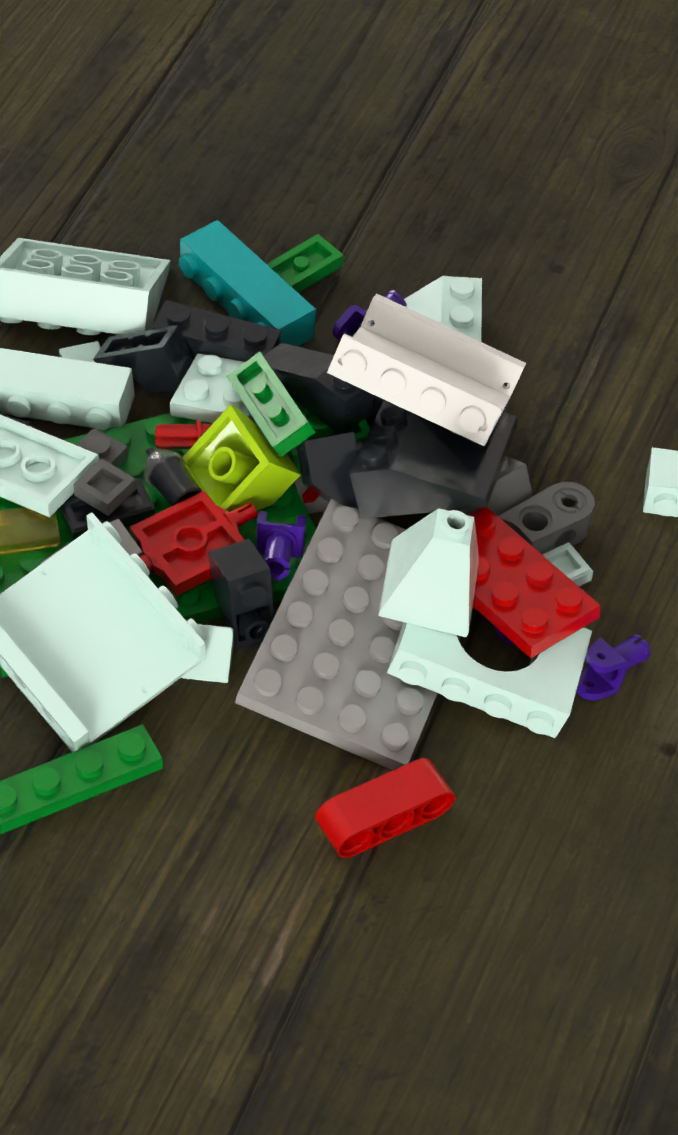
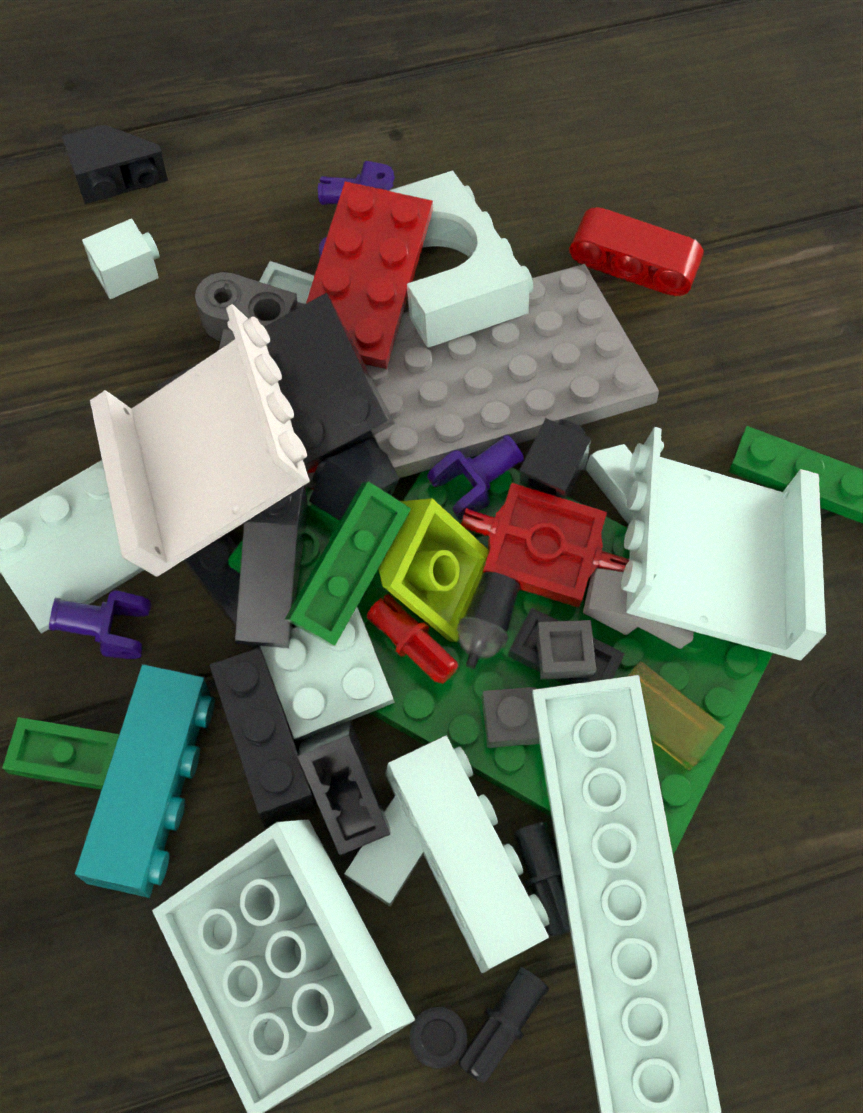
camera: 130 degrees left, 15 degrees up
light aqua slope [378,508,479,637] -> none

